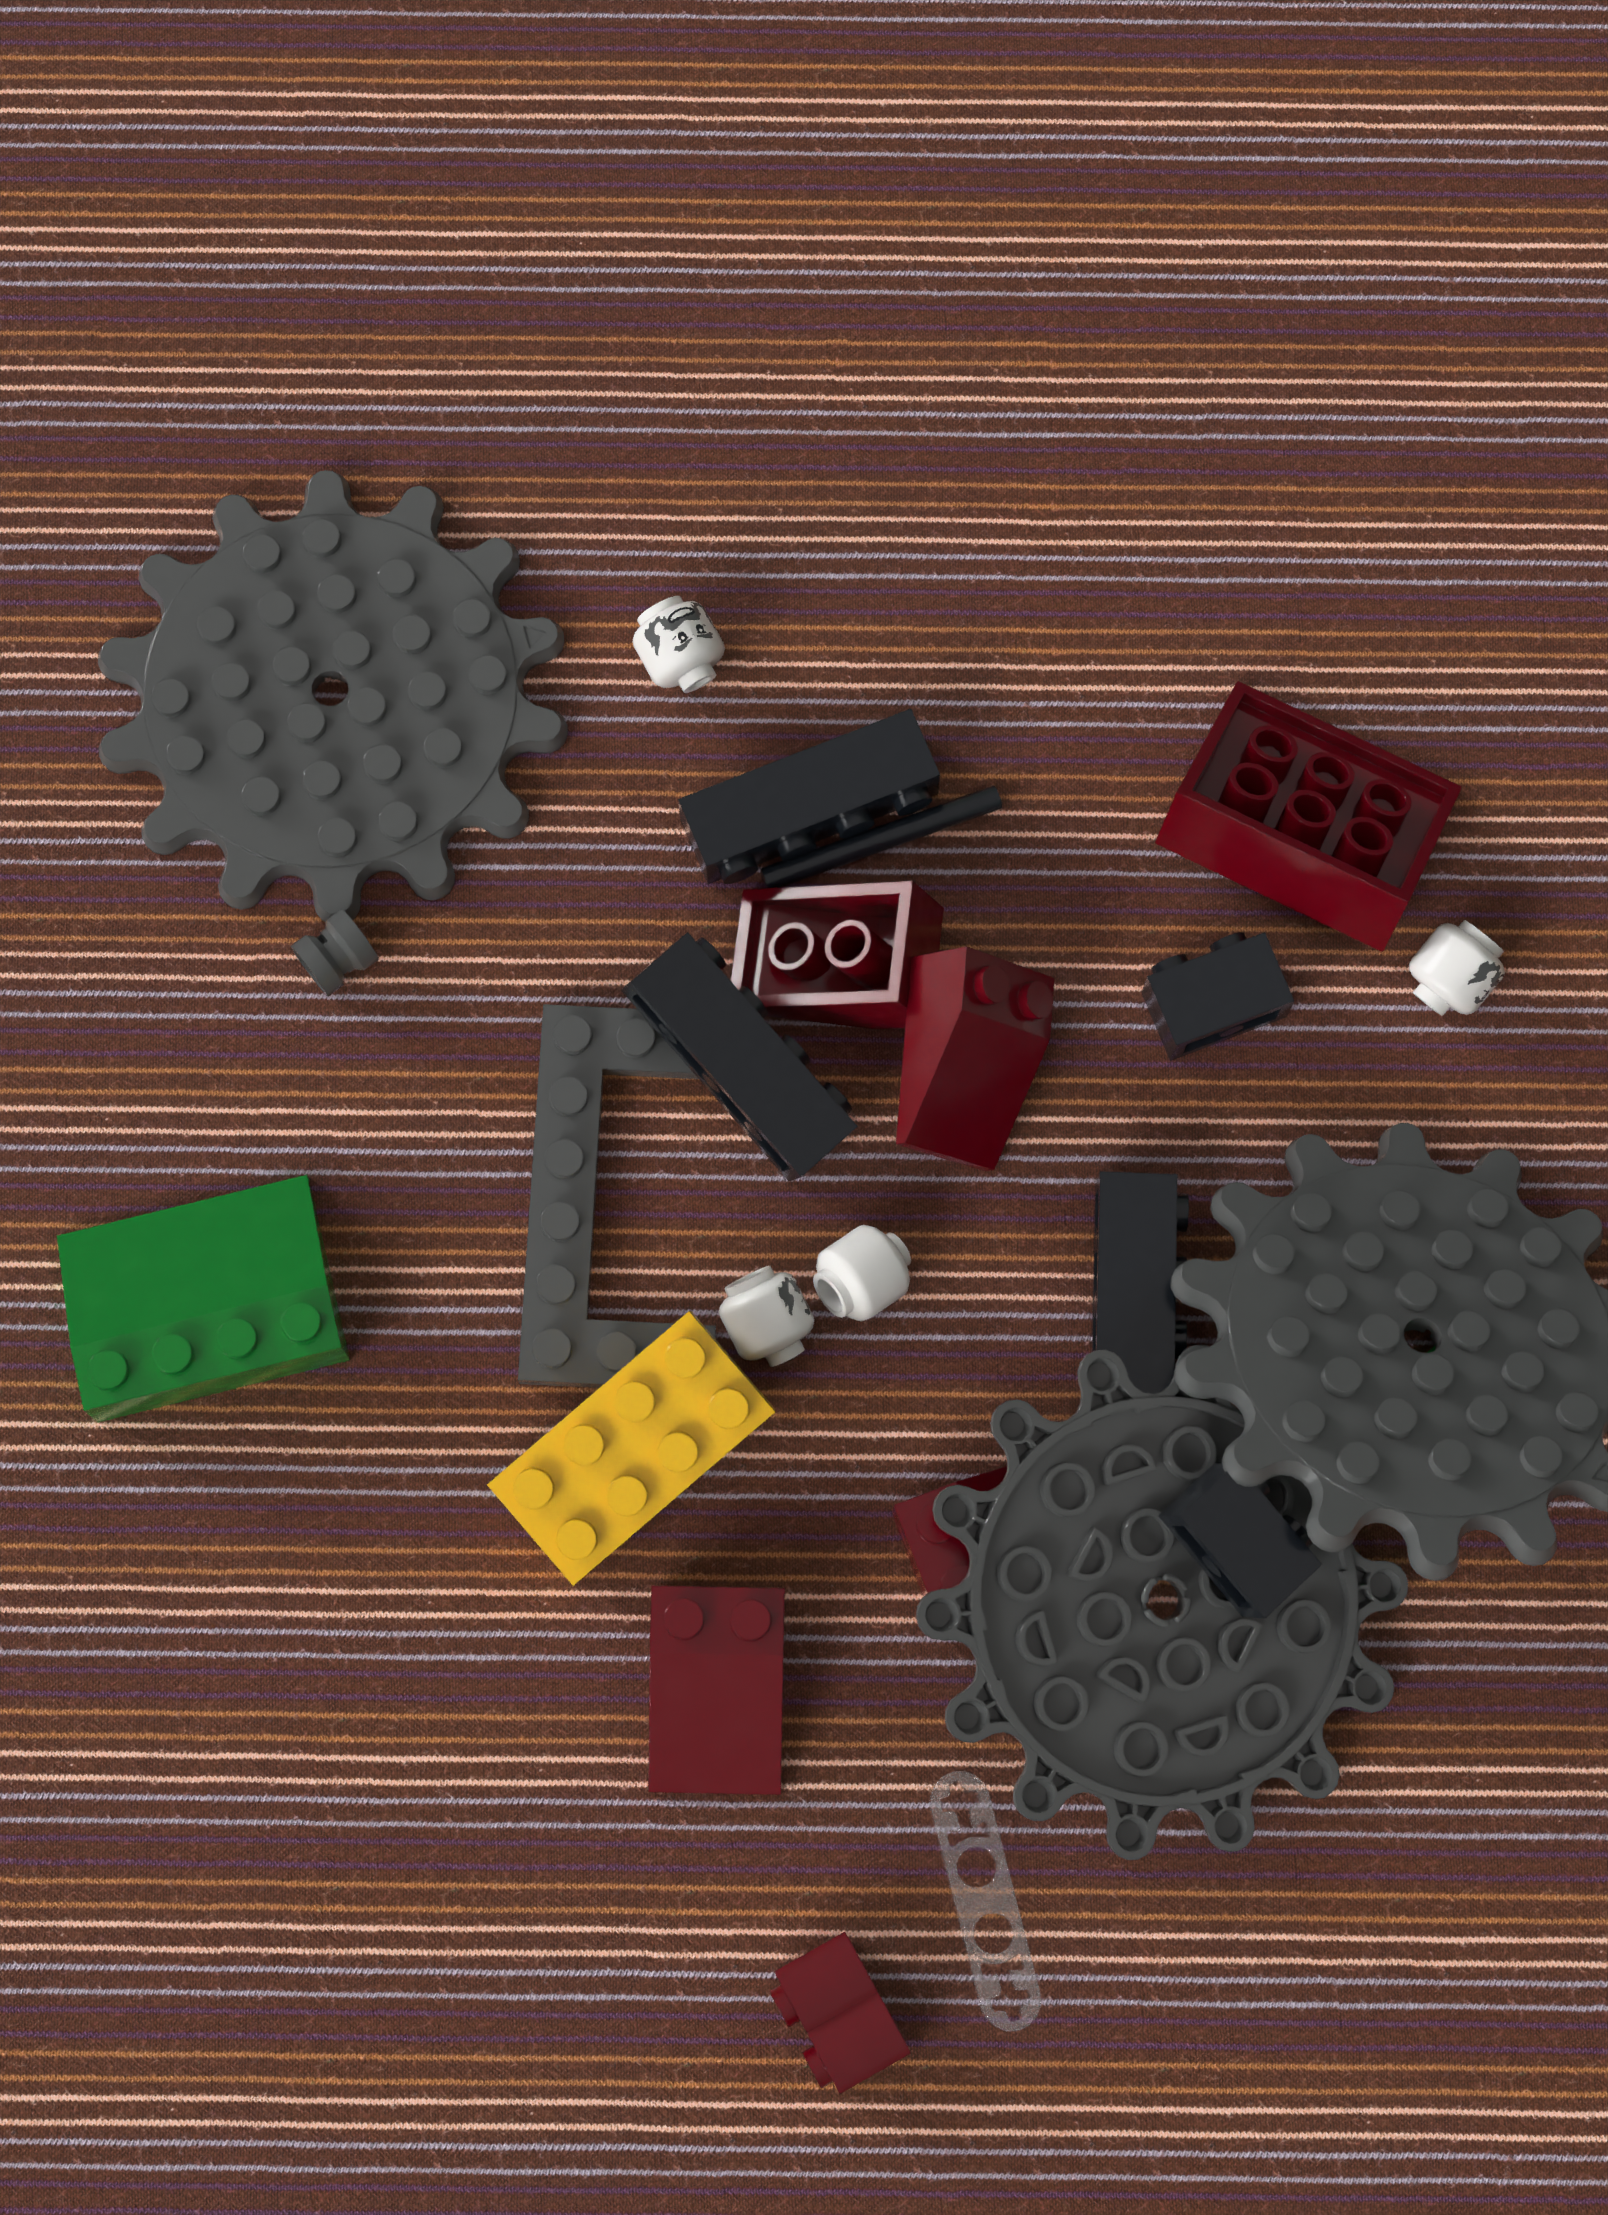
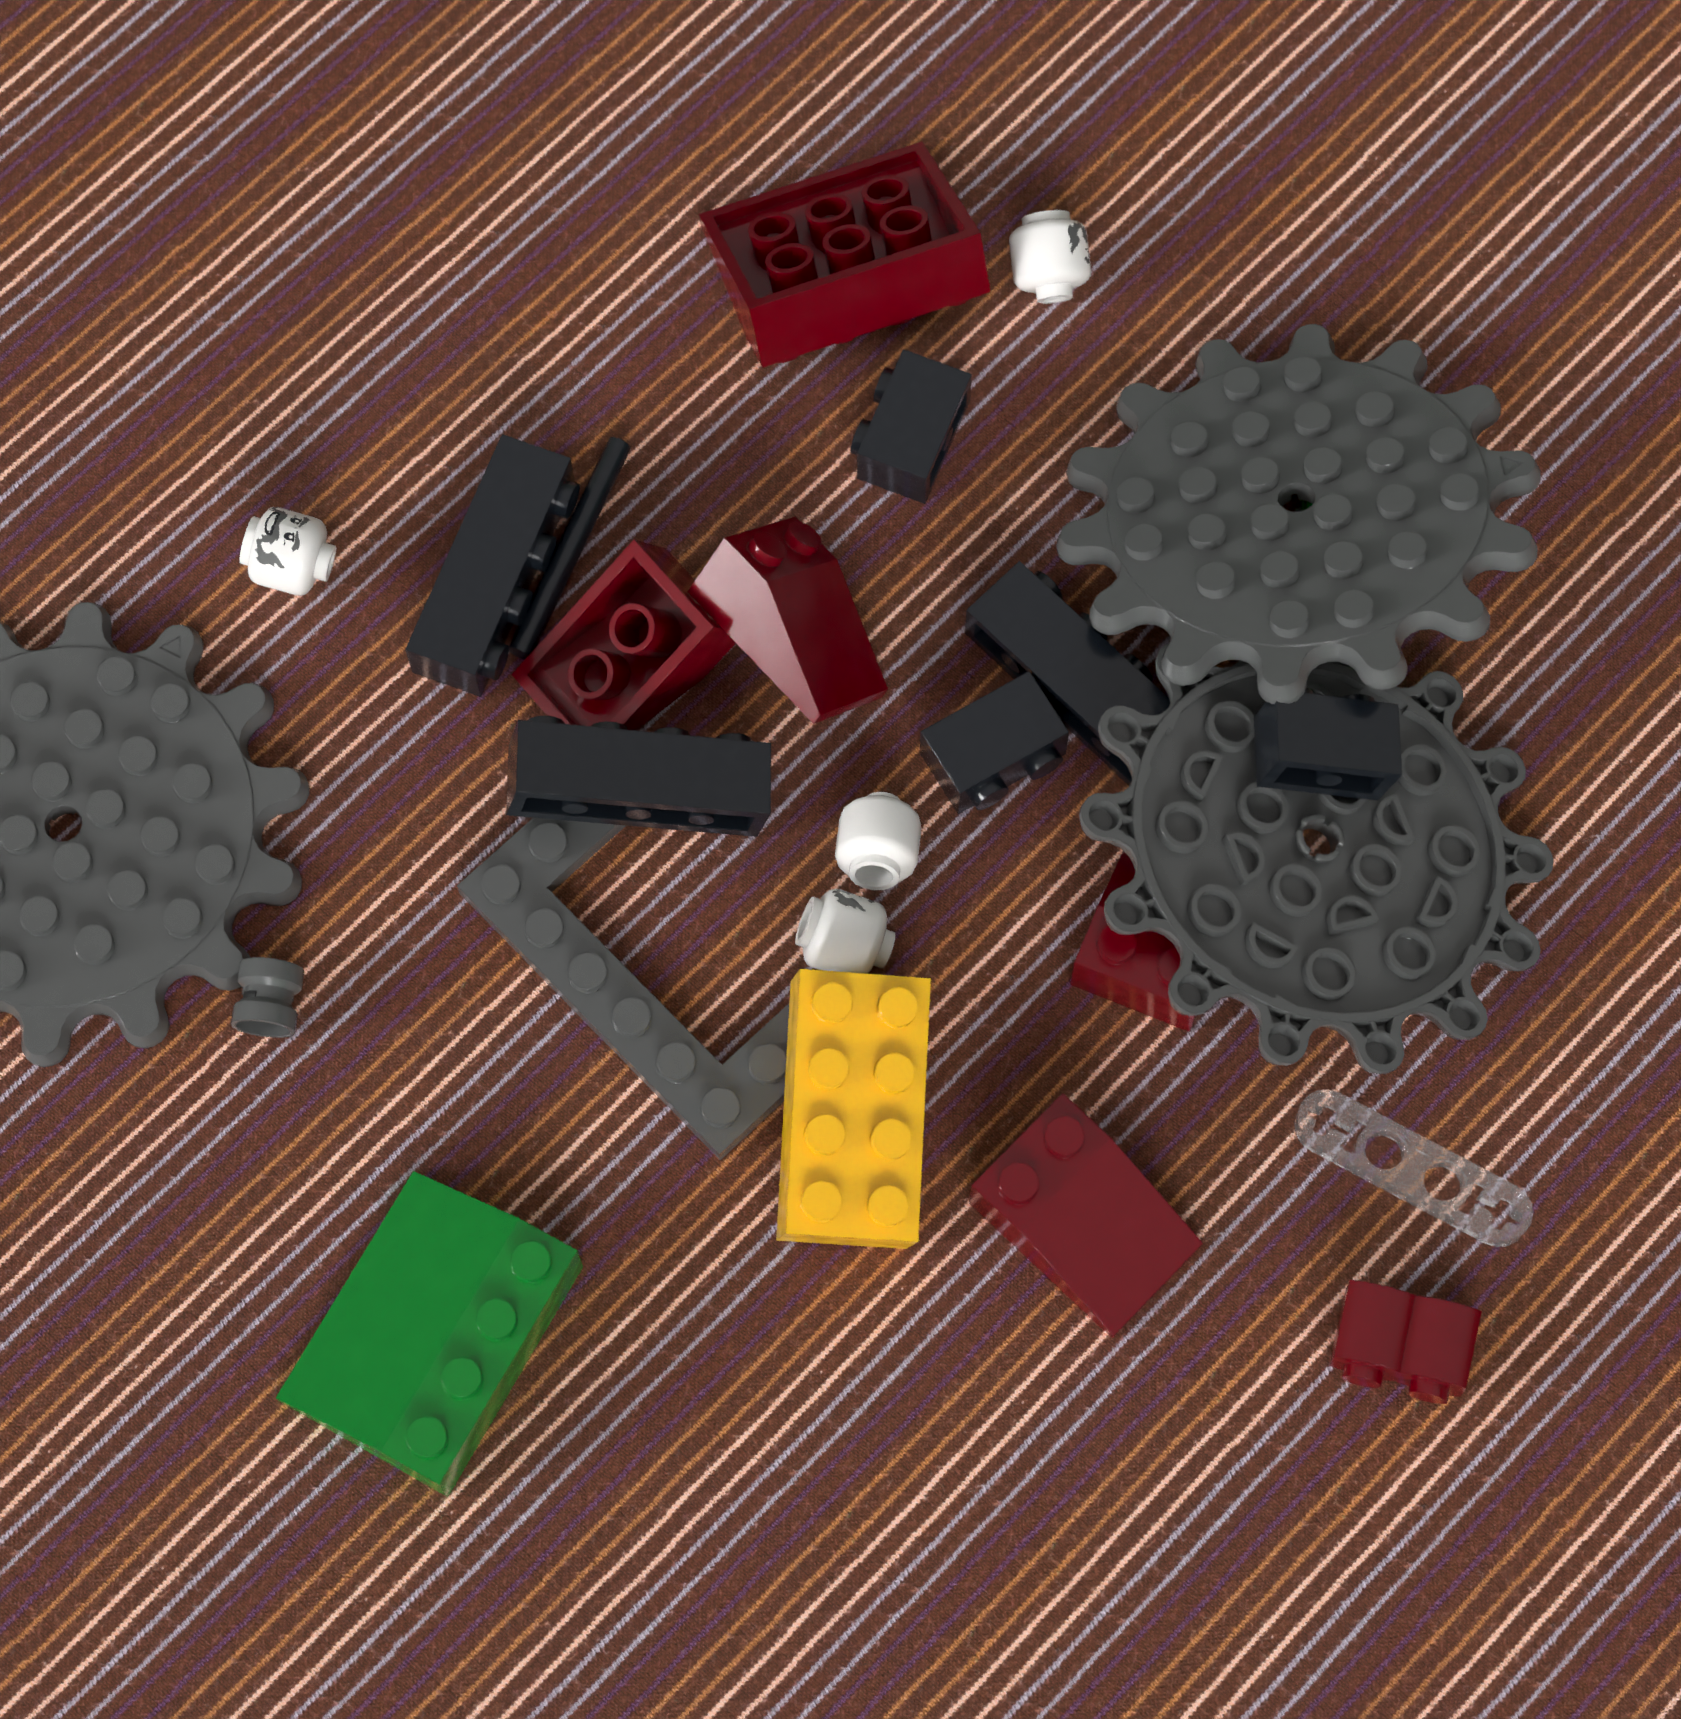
camera: 45 degrees left, 5 degrees down
none -> black brick [920,671,1069,814]

